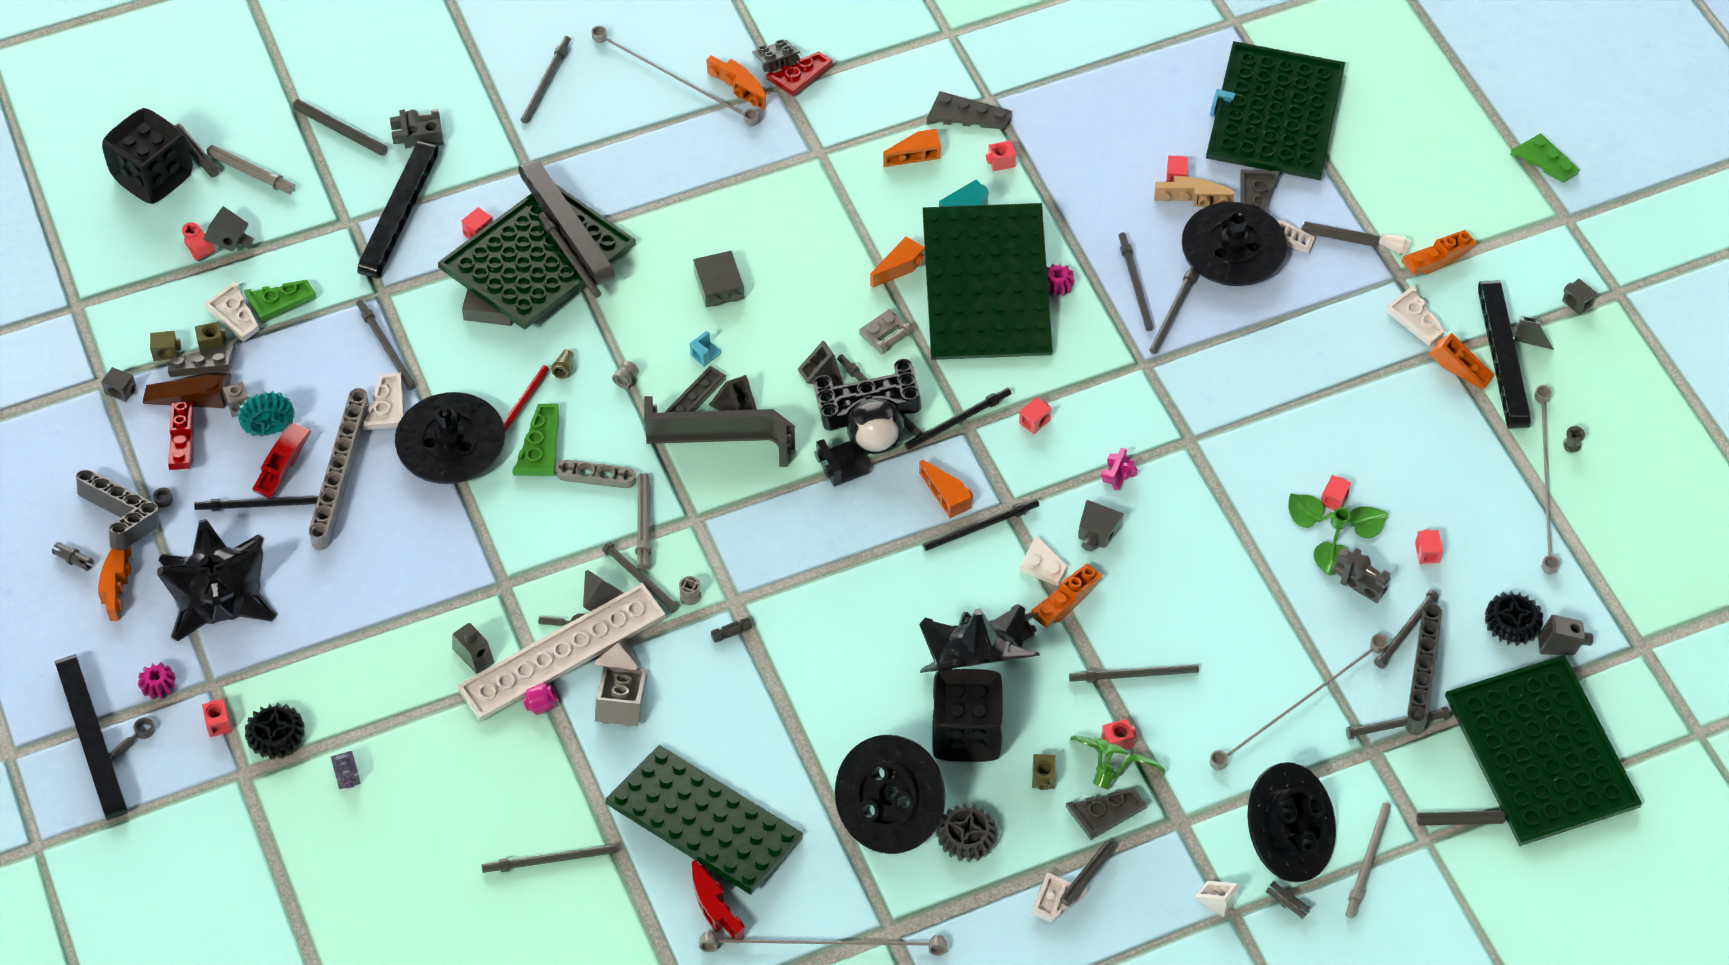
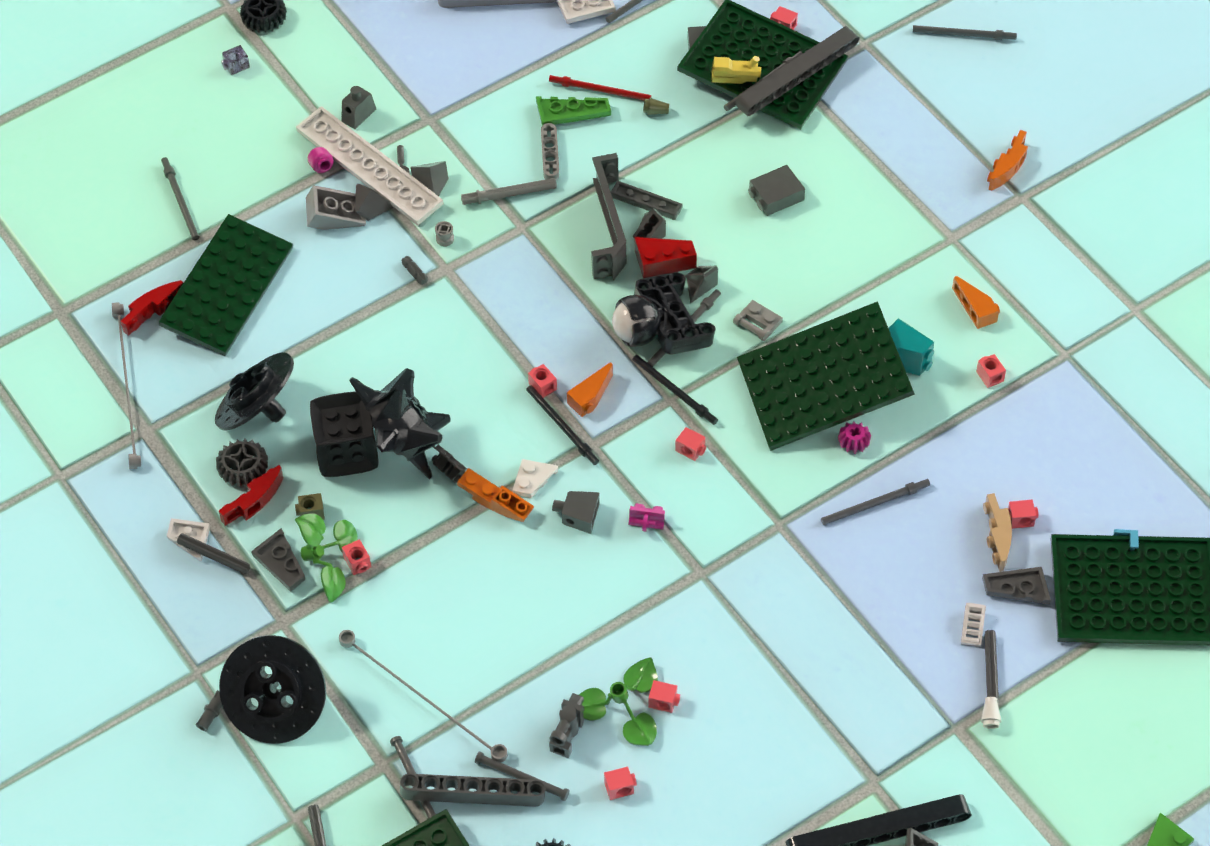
camera: 80 degrees right, 0 degrees up
black piece [395,392,505,484] -> none
light grey piece [591,26,759,126] -> none
dark grey bar [602,542,680,614] -> none
light grey wheel [612,360,639,389] -> none
medium azure panel [689,330,721,367] -> none
dark grey hinge [752,39,800,73] -> none
red wing [766,51,833,96] -> none
black bracket [814,439,870,487] -> none
orange slope [870,236,925,288] -> none
dark grey wing [927,91,1012,130] -> none
dark grey bar [1069,664,1199,683] -> none
dark grey bar [1149,267,1197,354] -> none
black piece [1181,202,1287,286] -> none
white slope [1195,881,1240,917] -> none
light grey bar [1345,802,1391,918] -> none
white wing [1385,285,1445,347] -> none
orange slope [1401,230,1477,275] -> none
orange slope [1428,333,1494,389] -> none
none -> red slope [219,465,284,526]
none -> coral brick [528,364,557,398]
none -> red wedge [634,237,697,278]
none -> light yellow piece [712,56,761,84]

